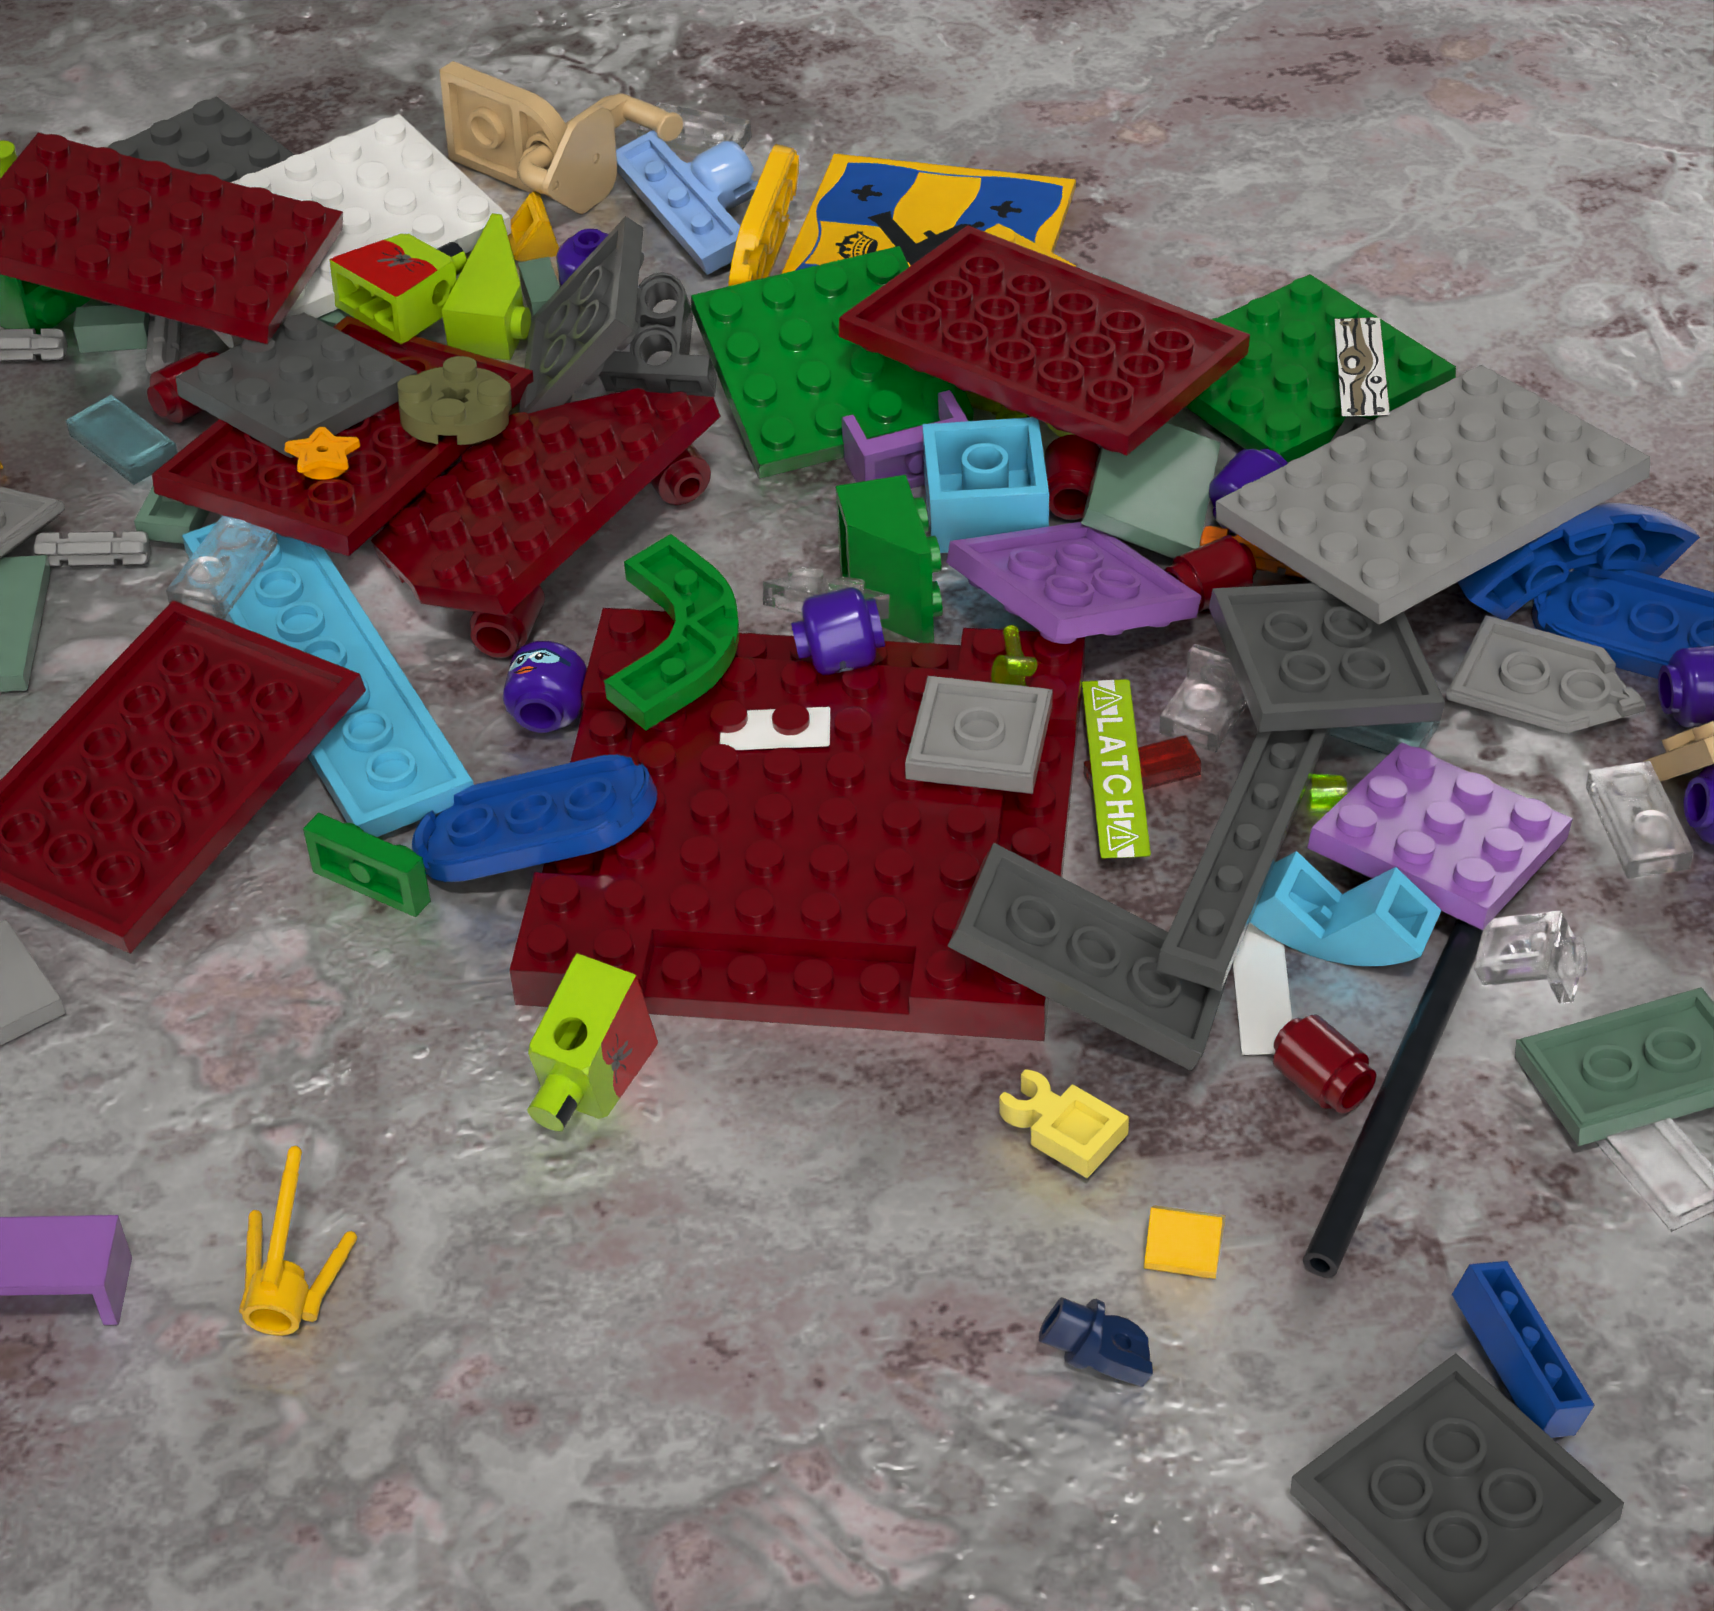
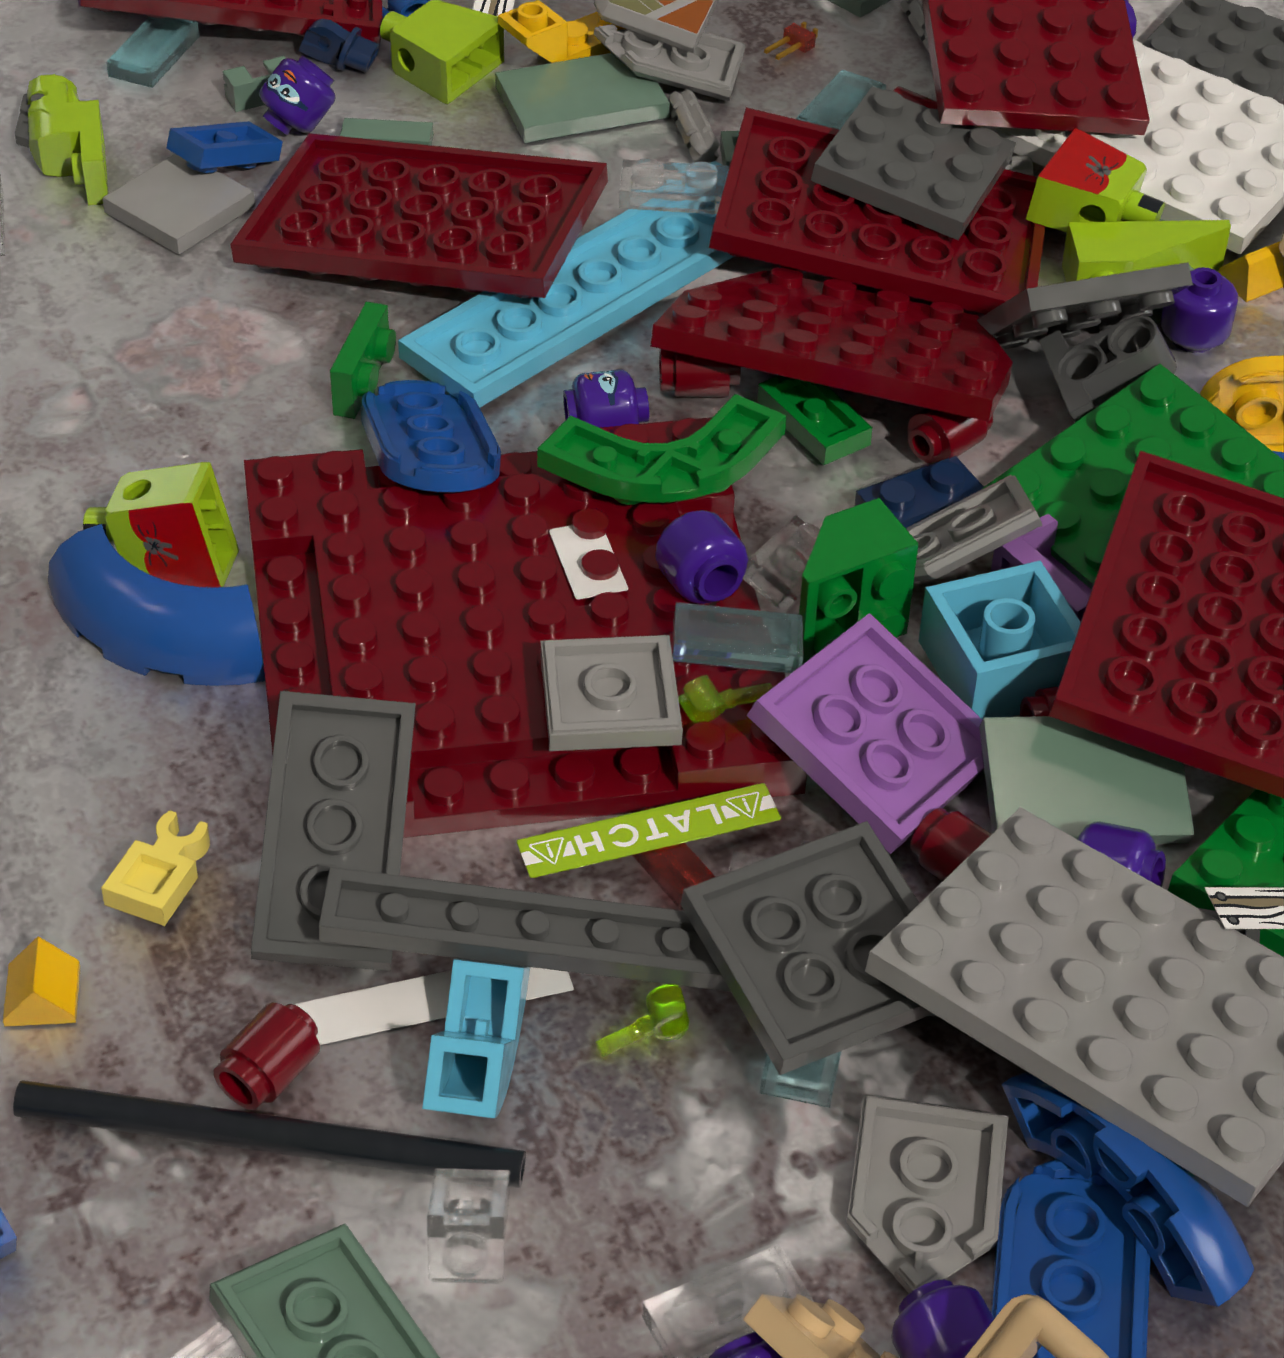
camera: 70 degrees right, 0 degrees up
light orange plate [284,427,361,480] -> none
olive plate [397,356,512,445] -> none
medium lavender plate [1307,742,1573,930] -> none
none -> blue brick [48,524,265,686]
none -> clear light blue tile [672,602,803,673]
none -> green plate [757,375,873,465]
none -> dark blue plate [854,456,984,528]
none -> light grey tile [906,475,1042,582]

